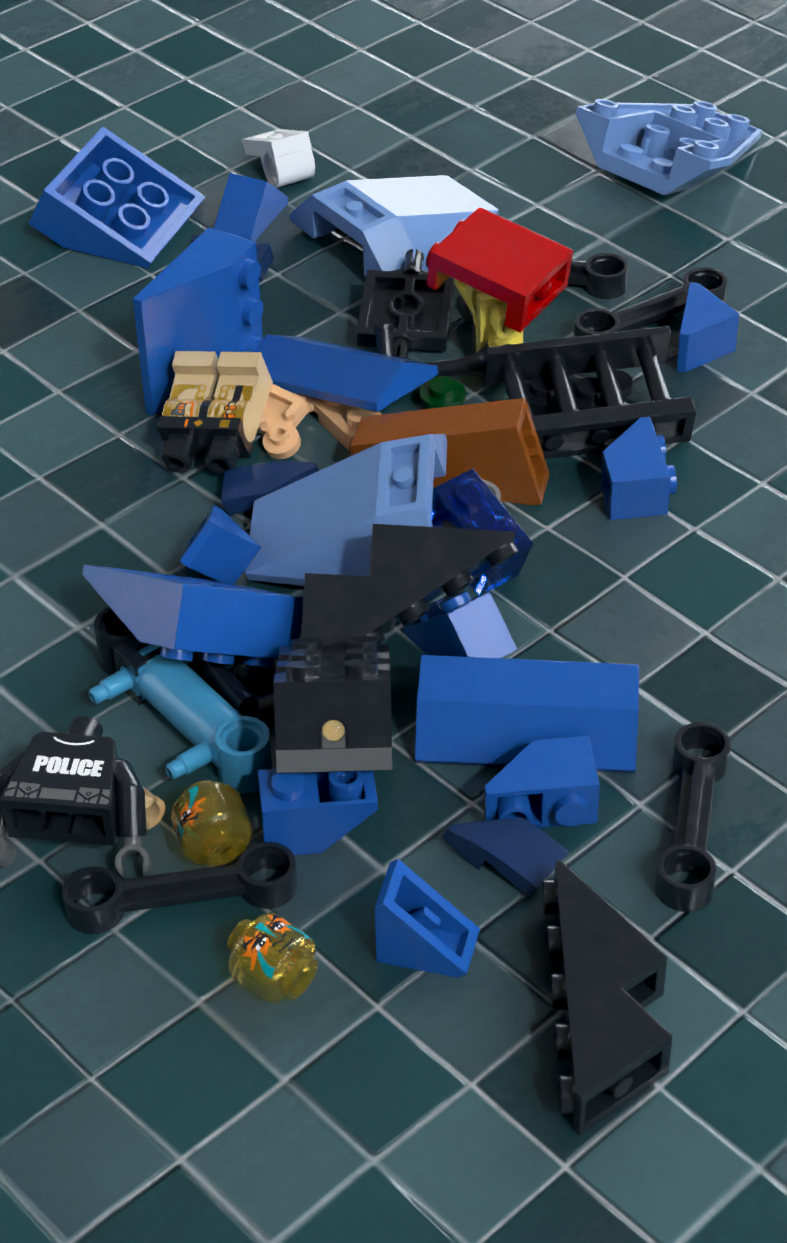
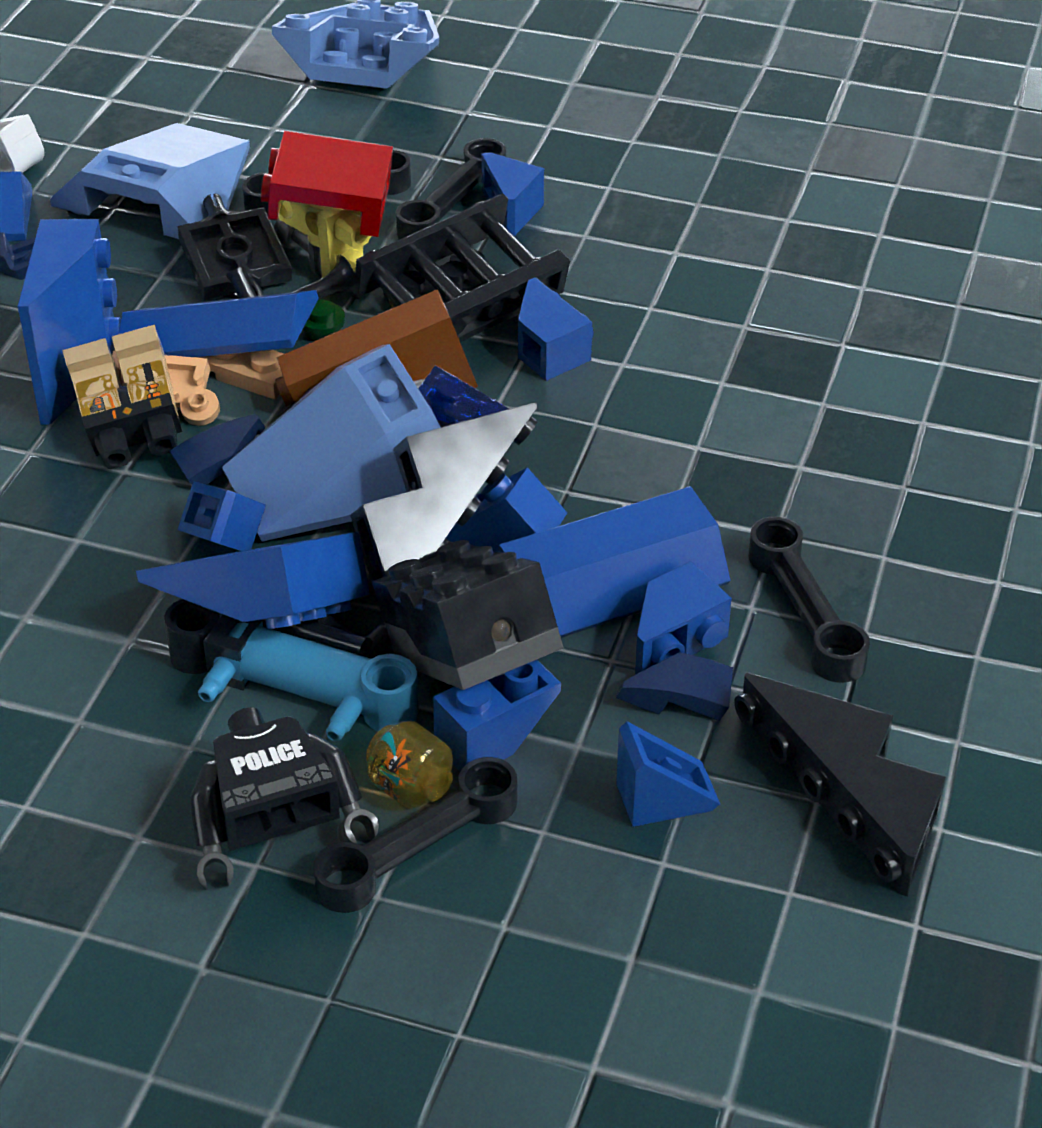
camera: 30 degrees left, 0 degrees up
clear yellow head [227,912,319,1003] -> none

